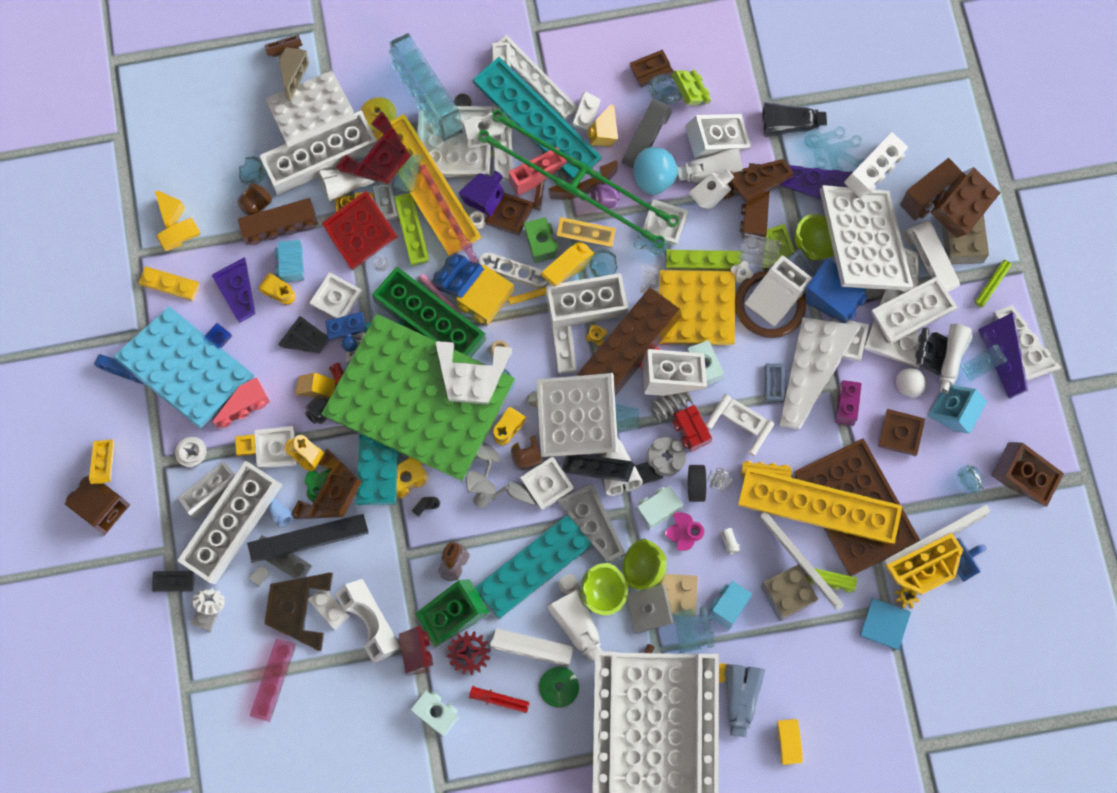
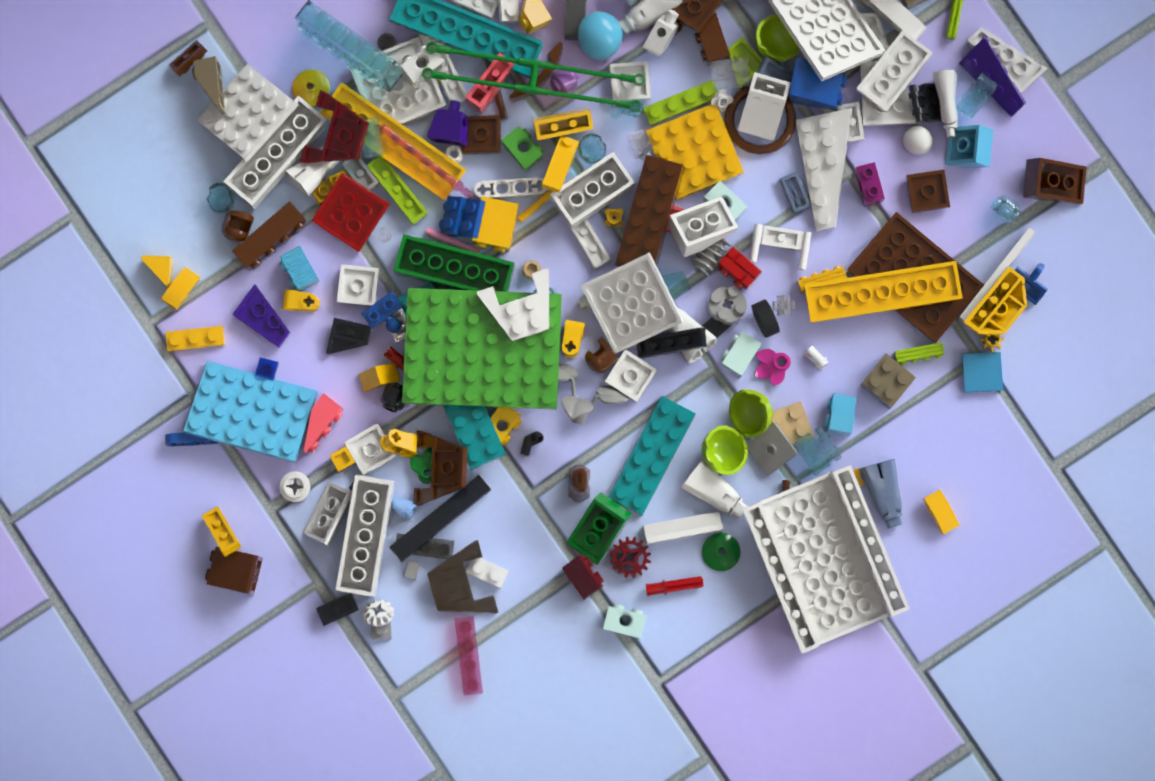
camera: 20 degrees left, 10 degrees up
white arch [335,579,401,663] -> none
light grey wing [557,484,626,563] -> none
white plate [559,575,579,595] -> none
white tile [760,512,843,610] -> none

